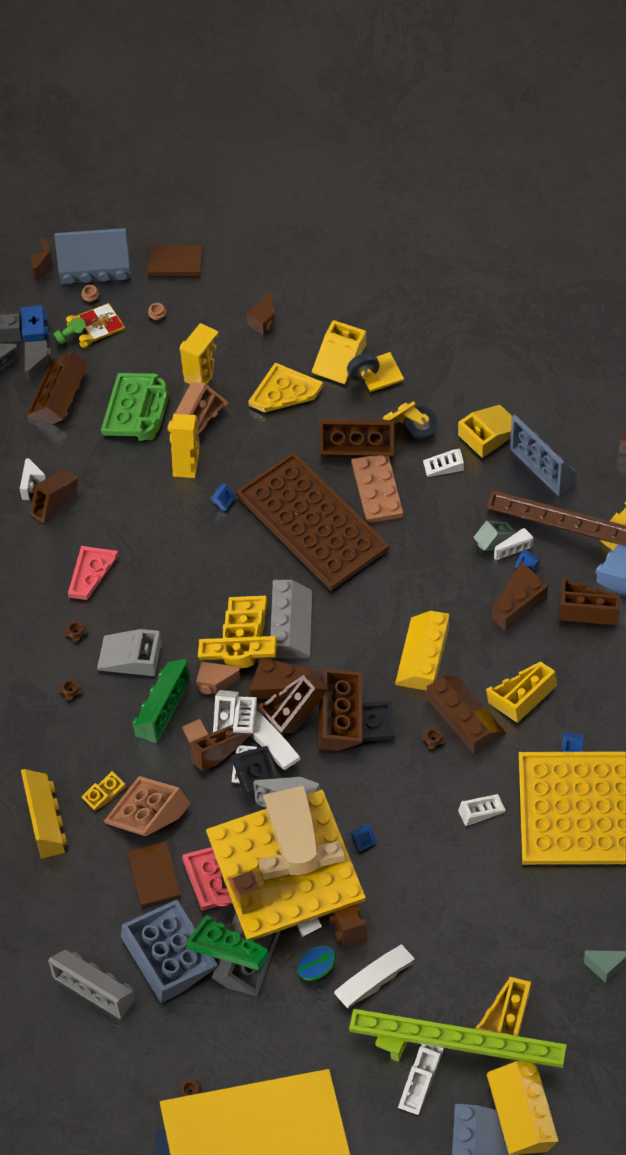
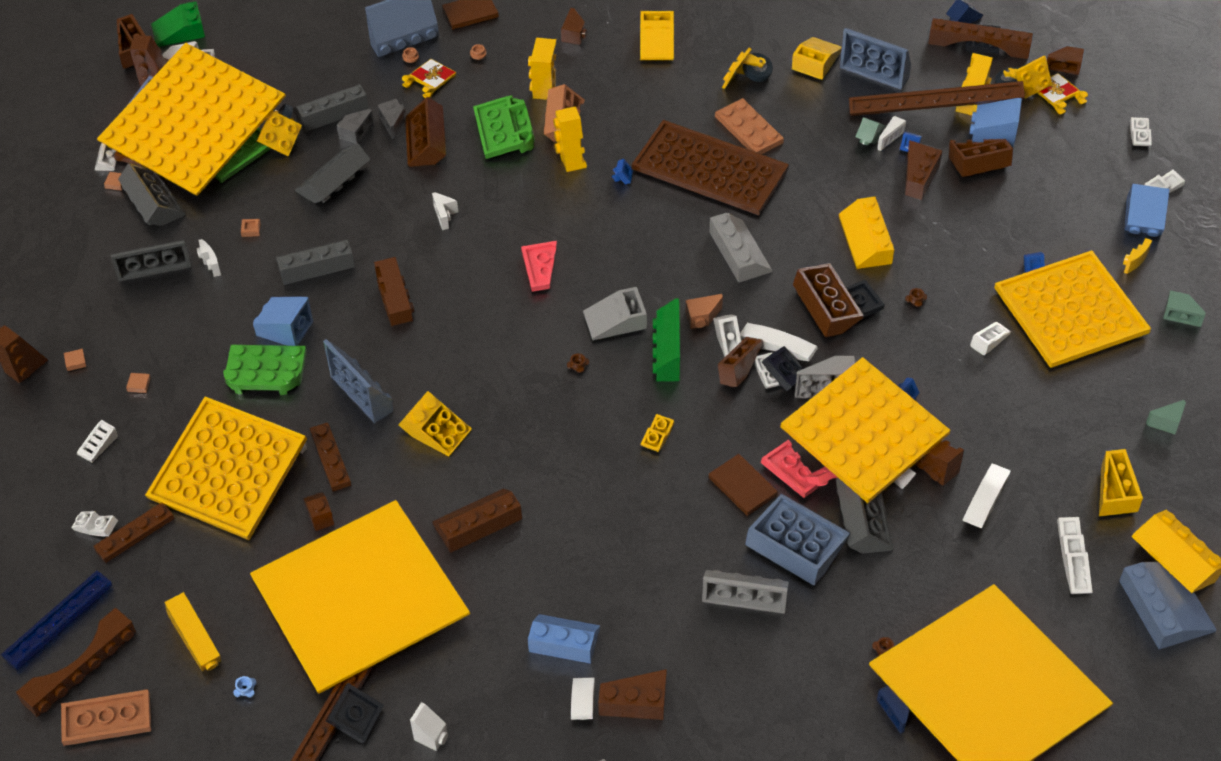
camera: 25 degrees left, 5 degrees down
blue brick [21,305,49,346] -> none
yellow slope [21,769,67,859] -> none
reddish brown slope [30,238,52,280] -> none
reddish brown slope [30,469,79,524] -> none
bright green leg [53,317,85,345] -> none
reddish brown plate [64,621,88,642] -> none
nougat slope [104,776,191,836] -> none
nougat tile [182,719,208,743] -> none
green wing [185,915,269,970] -> none
yellow slope [198,596,277,669] -> none
reddish brown slope [227,870,262,915] -> none
white slope [233,697,258,733] -> none
yellow plate [248,363,323,412] -> none
reddish brown wedge [250,658,318,700] -> none
reddish brown wedge [258,675,329,733] -> none
tan slope [258,786,345,880] -> none
blue piece [297,946,336,981] -> none
reddish brown slope [319,419,395,456] -> none
plate [347,352,404,392] -> none
lime plate [349,1009,567,1068] -> none
lime panel [375,1037,407,1062] -> none
white slope [423,449,464,477] -> none
reddish brown slope [427,676,506,754] -> none
yellow wedge [486,662,557,723] -> none

